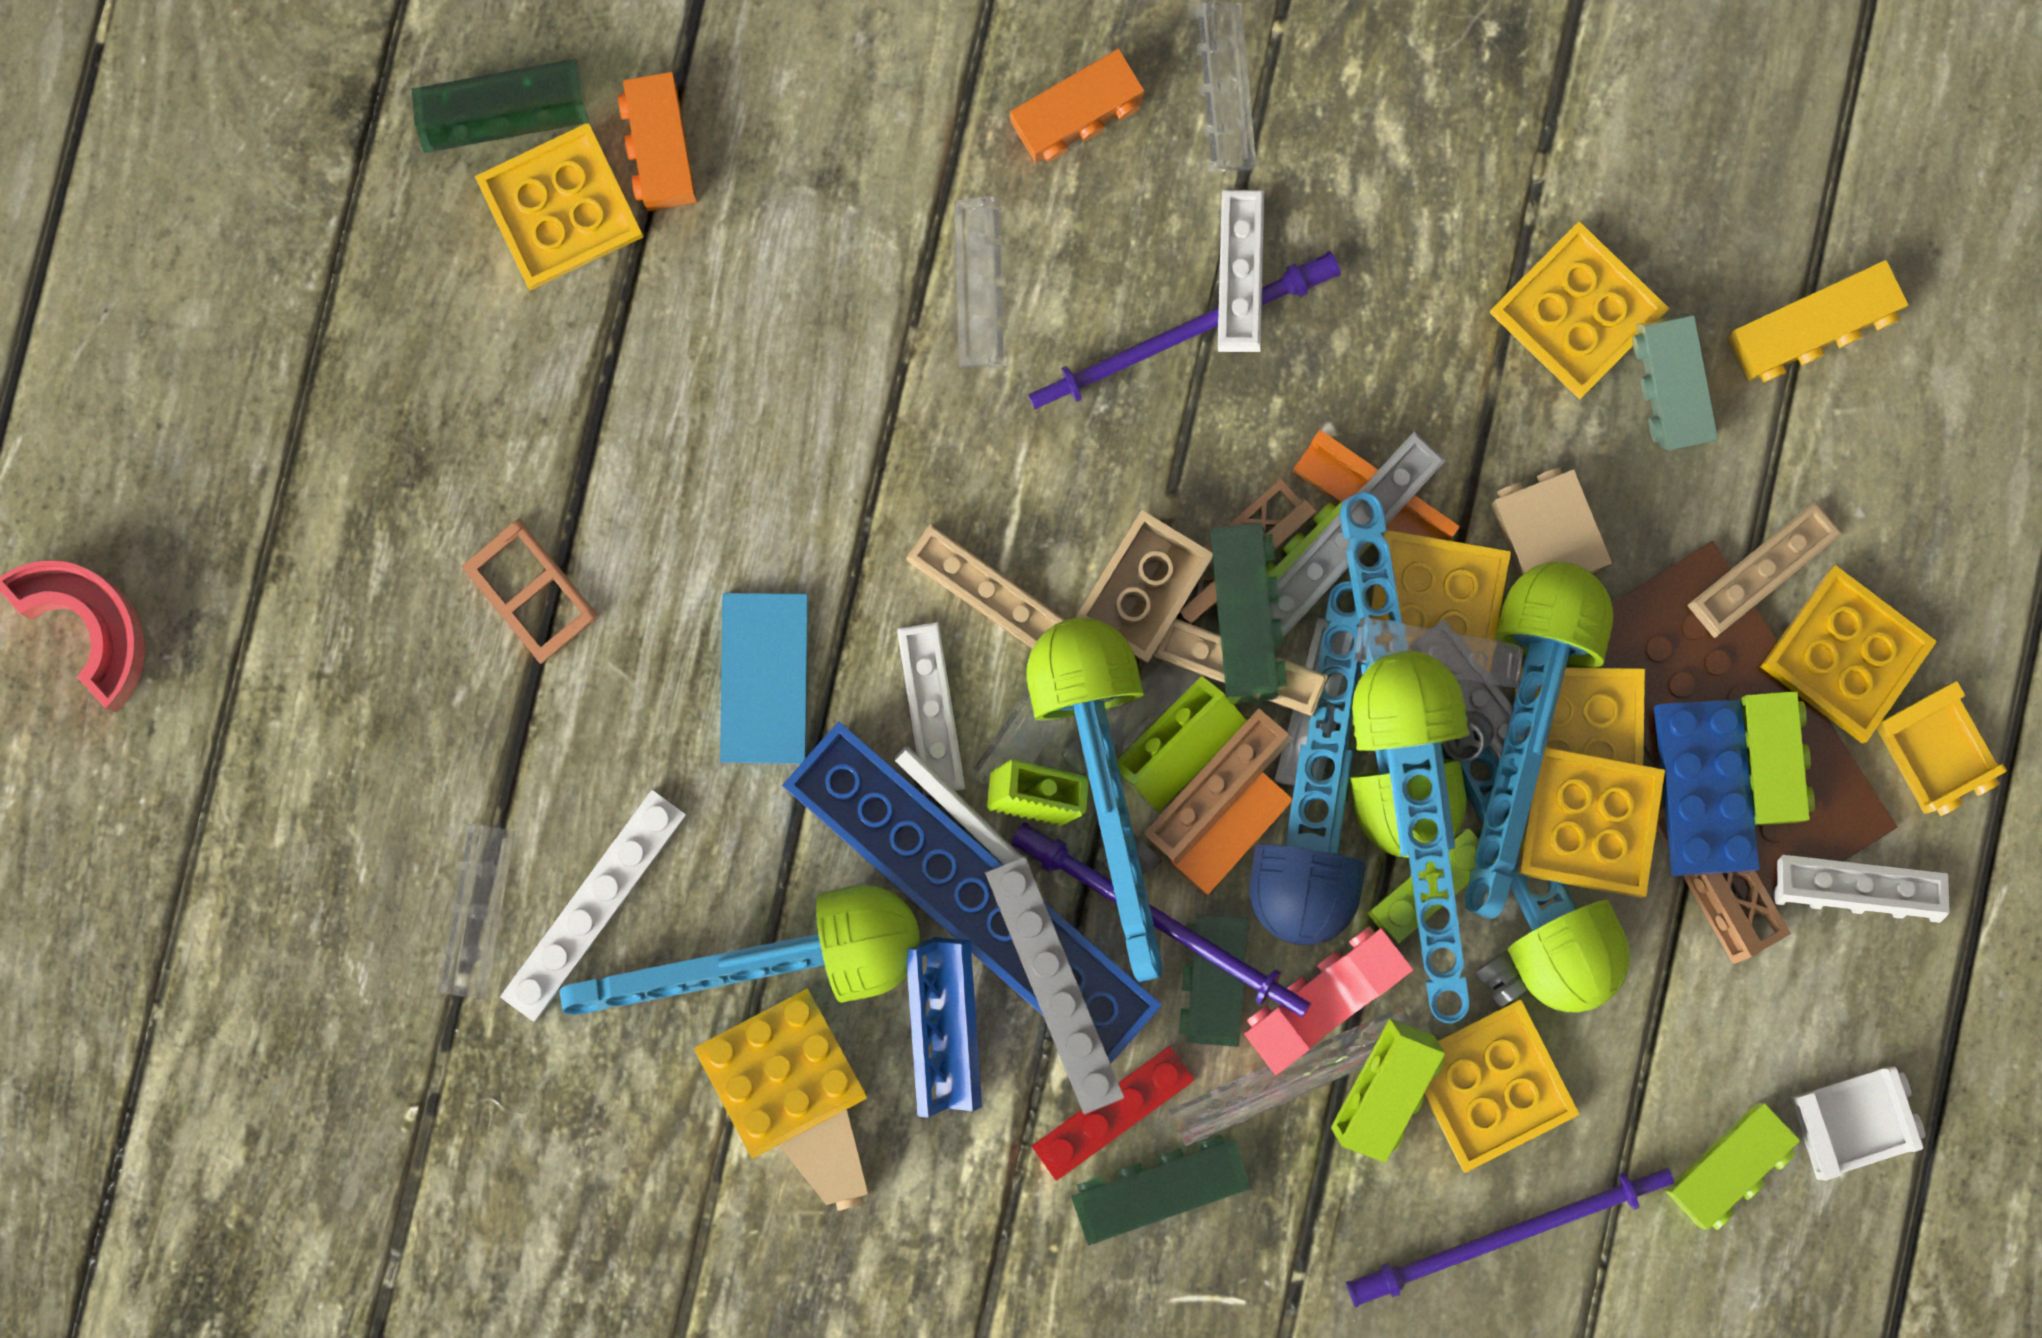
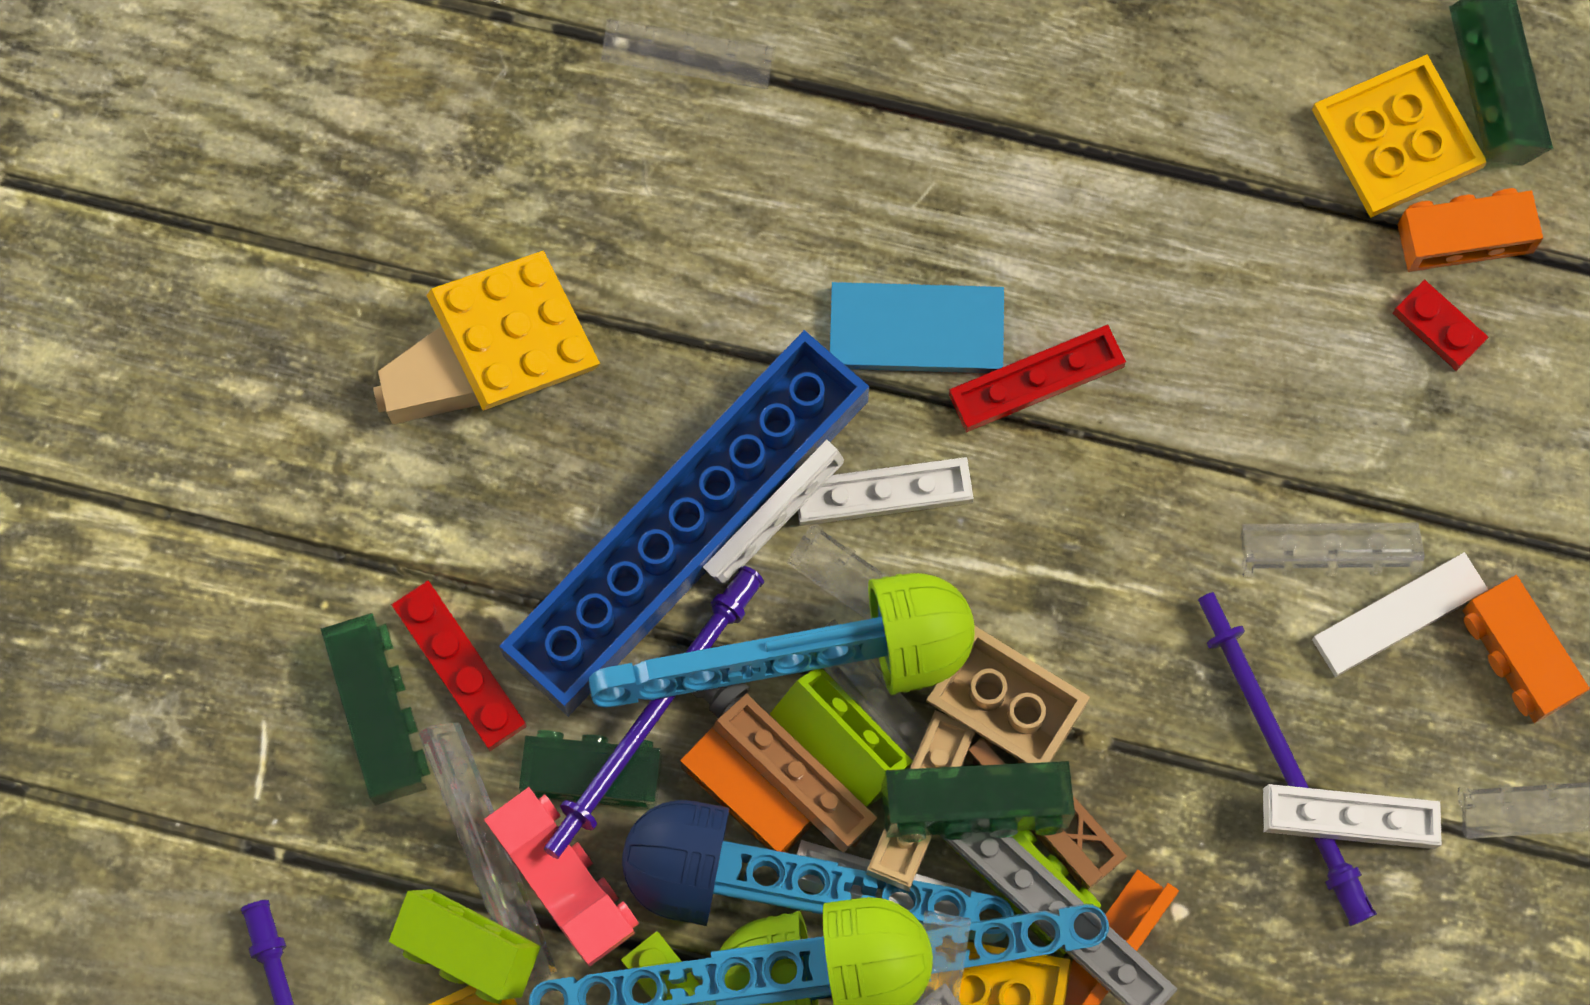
camera: 90 degrees right, 10 degrees down
nougat window [461,518,600,664] -> none
white plate [500,790,687,1022] -> none
piece [560,885,920,1015] -> none
tan tile [906,524,1065,649] -> none
blue fence [907,937,982,1118] -> none
light grey plate [985,857,1124,1114] -> none
lime brick [987,759,1089,827] -> none
none -> red plate [949,324,1126,433]
none -> white tile [1312,552,1488,677]
none -> red plate [1392,279,1489,371]

